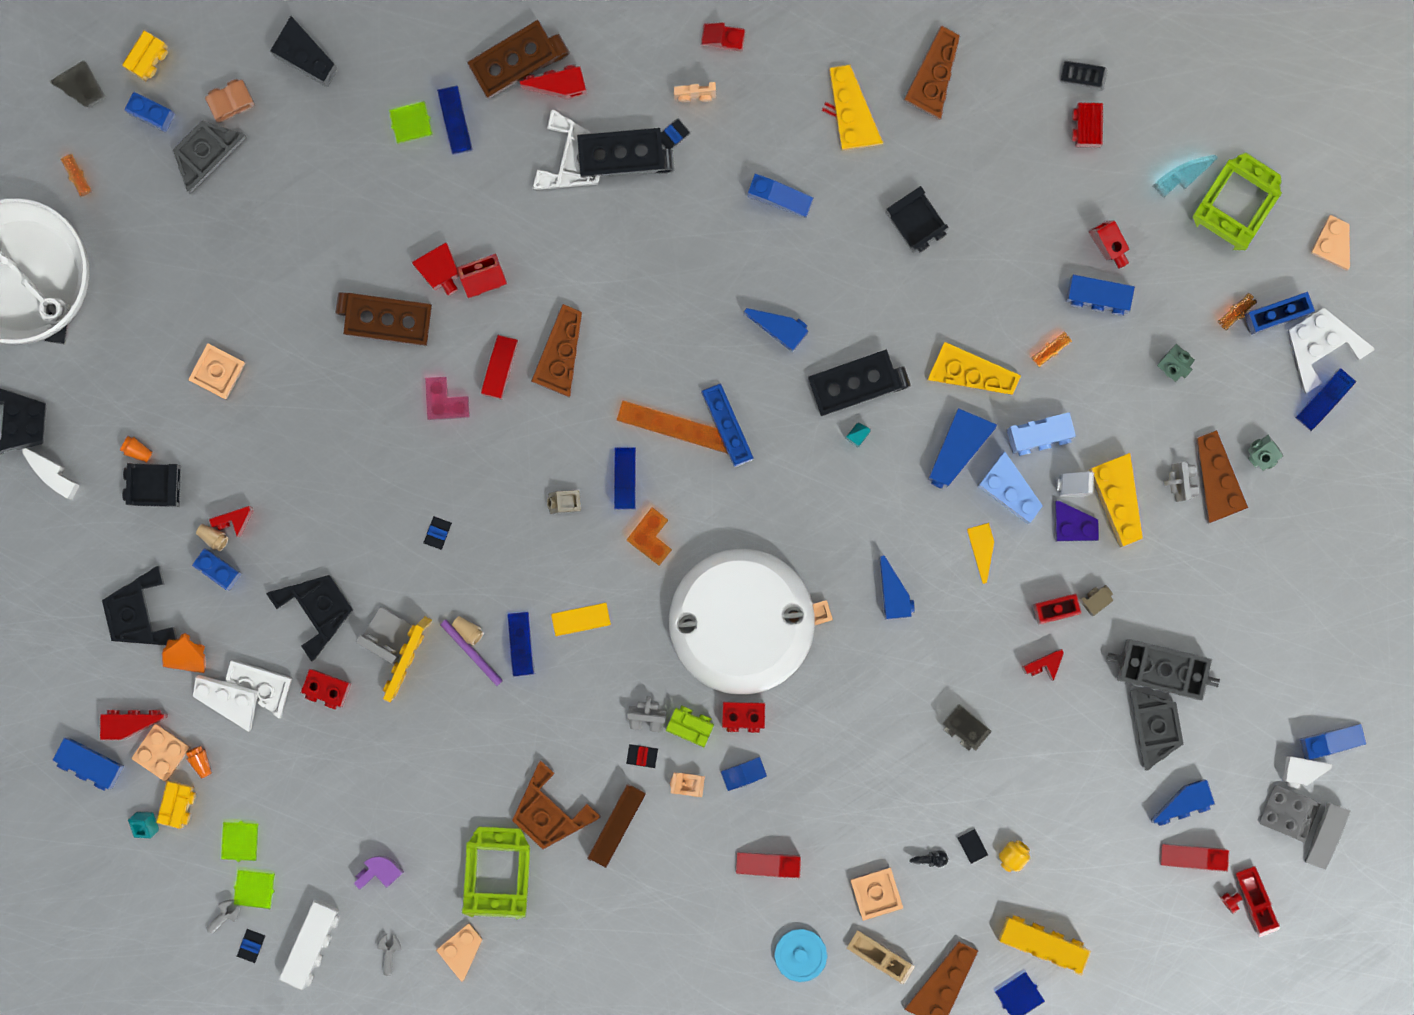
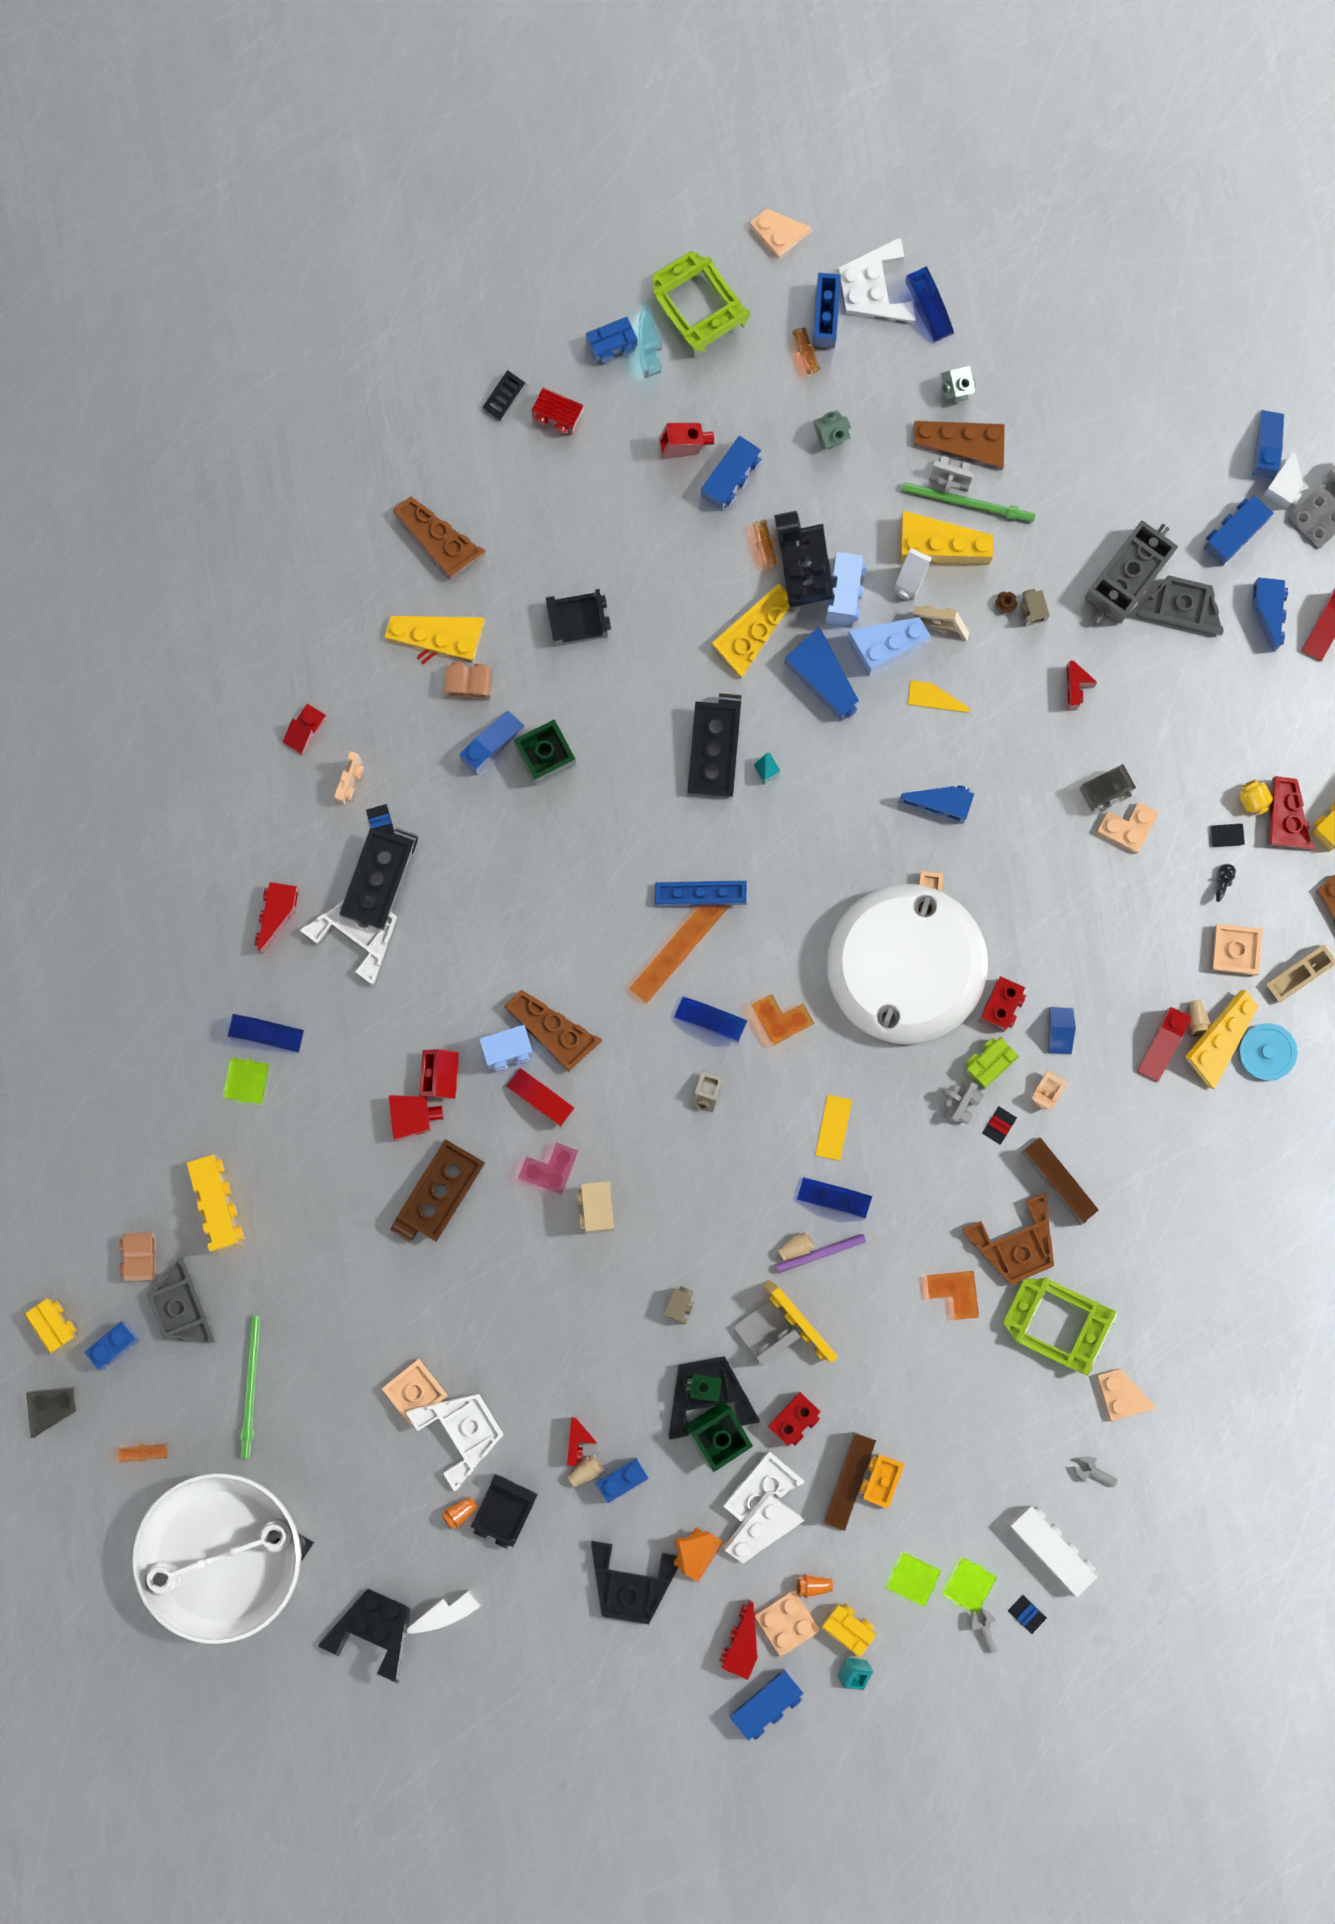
camera: 75 degrees left, 5 degrees down
black wedge [270,16,337,86] -> none
medium lavender brick [354,856,404,890] -> none
black piece [423,516,452,550] -> none
reddish brown hinge [467,20,570,99] -> none
blue slope [744,308,809,353] -> none
red brick [1033,594,1081,625] -> none
dark purple wing [1055,501,1099,542] -> none
none -> yellow wedge [187,1154,245,1254]
none -> bright green bar [239,1315,260,1459]
none -> white wing [406,1393,504,1491]
none -> nougat brick [444,662,492,700]
none -> light blue brick [480,1025,534,1072]
none -> dark green brick [514,719,576,785]
none -> tan brick [577,1181,614,1234]
none -> blue brick [586,316,638,363]
none -> dark tan brick [664,1286,694,1324]
none -> dark green brick [683,1401,753,1472]
none -> dark green brick [686,1374,722,1402]
none -> black hinge [774,510,835,608]
none -> reddish brown panel [822,1432,876,1531]
none -> light orange bracket [859,1453,905,1509]
none -> bright green bar [902,482,1036,522]
none -> tan wing [913,606,969,641]
none -> clear orange plate [926,1271,979,1320]
none -> reddish brown plate [995,591,1018,613]
none -> light nougat plate [1096,802,1159,853]
none -> yellow wing [1185,990,1259,1089]
none -> tan cone [1188,1000,1211,1035]
none -> blue brick [1204,495,1274,566]
none -> red wing [1268,776,1315,850]

